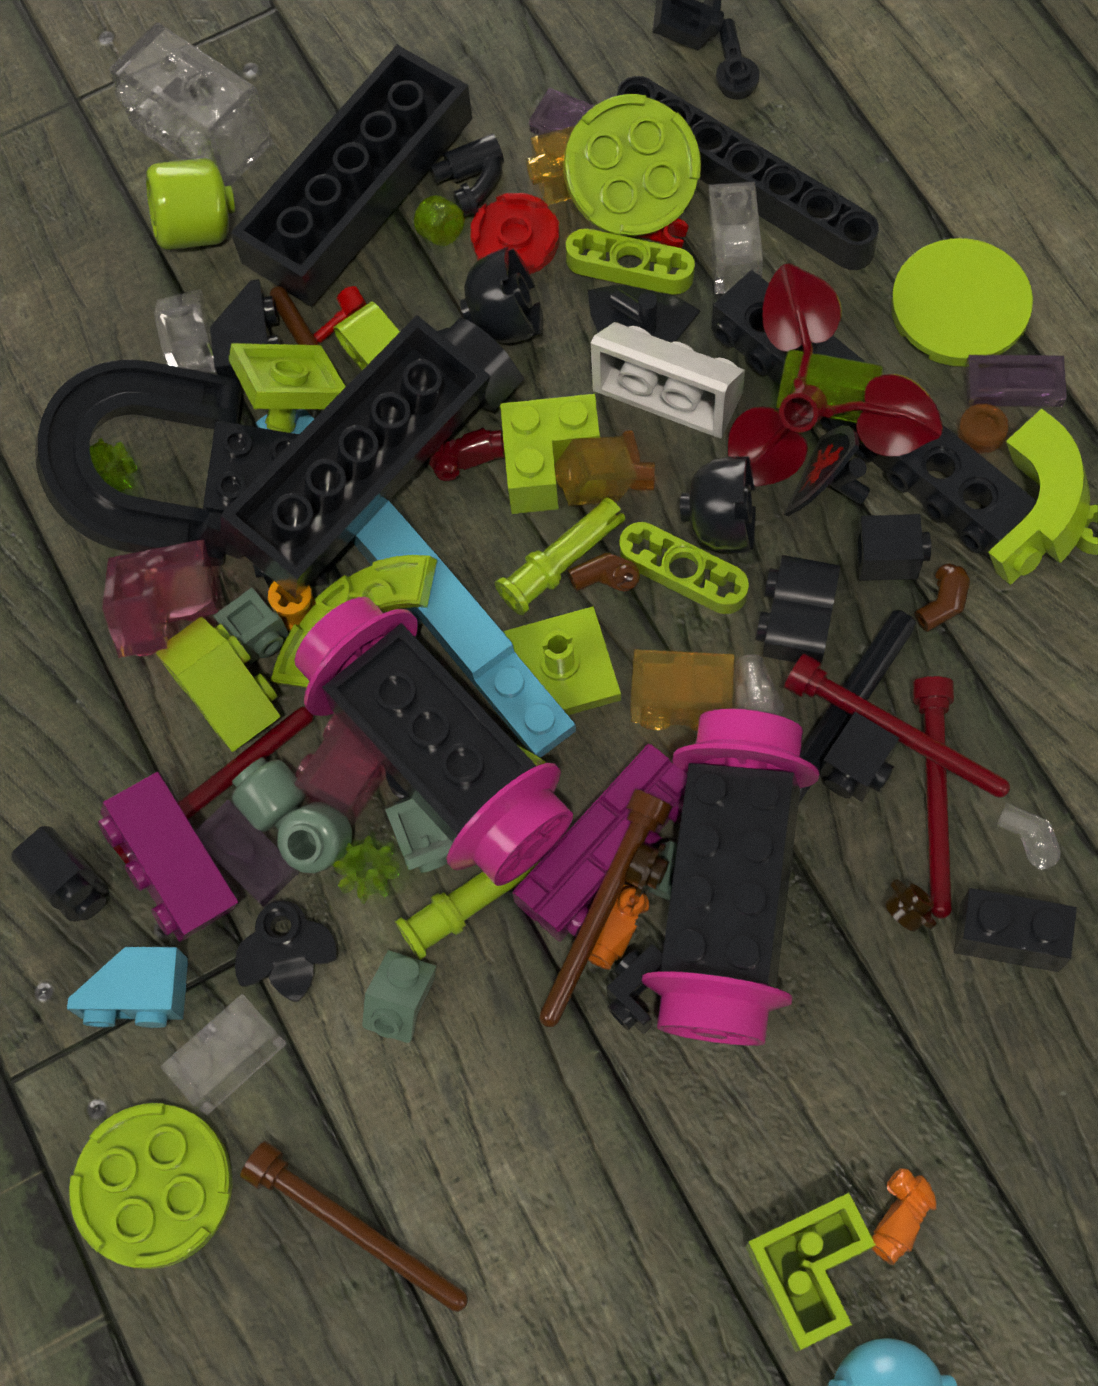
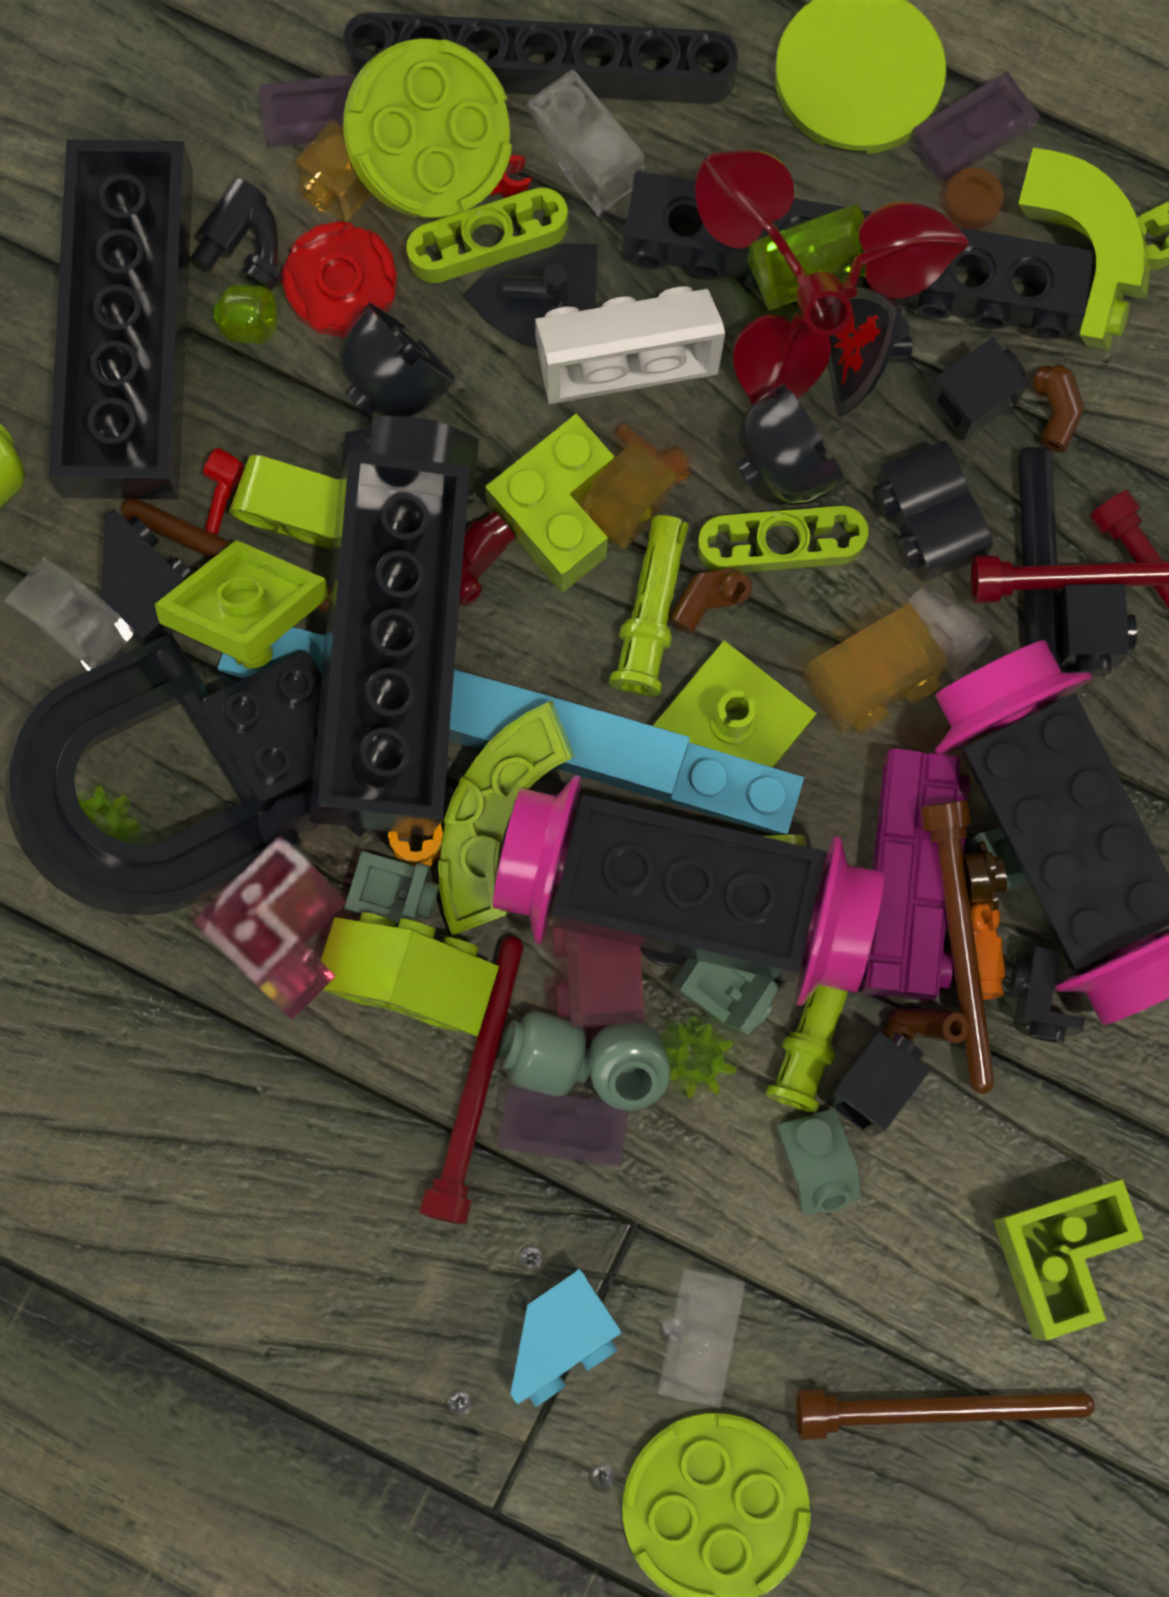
camera: 45 degrees left, 10 degrees up
black brick [11,826,109,922] -> none
magenta brick [98,771,238,942] -> none
black plate [235,901,337,1002] -> none
none -> black brick [822,1032,930,1138]
none -> reddish brown arm [882,1009,969,1043]
none -> lime brick [993,1179,1144,1340]

